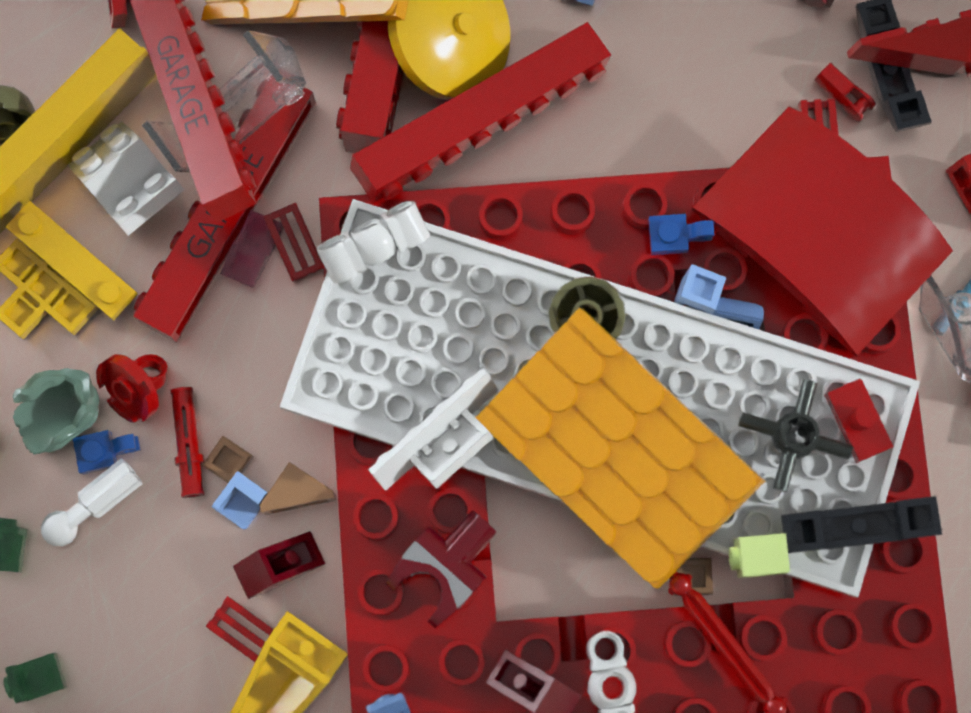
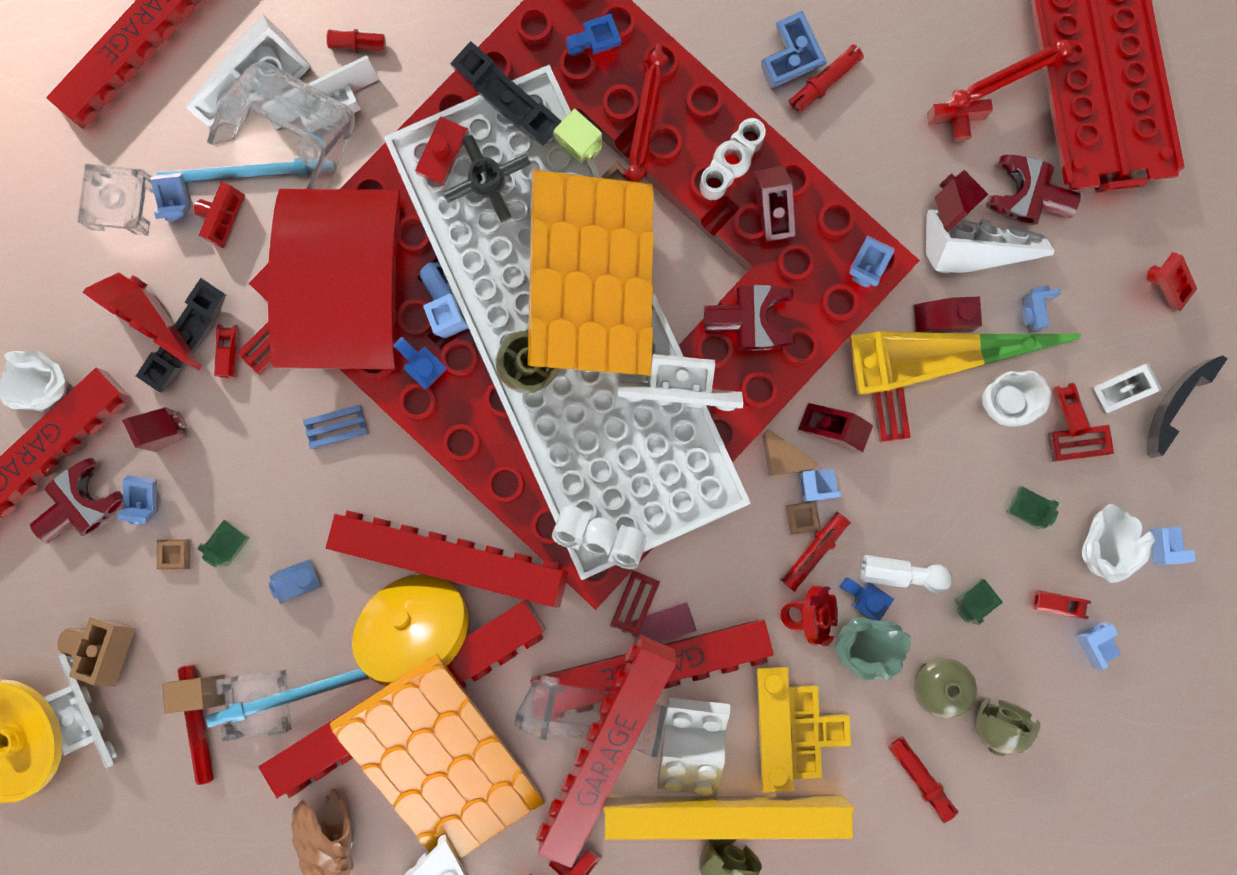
camera: 130 degrees left, 5 degrees up
none -> medium blue tile [303,405,369,449]
none -> blue plate [566,13,622,56]

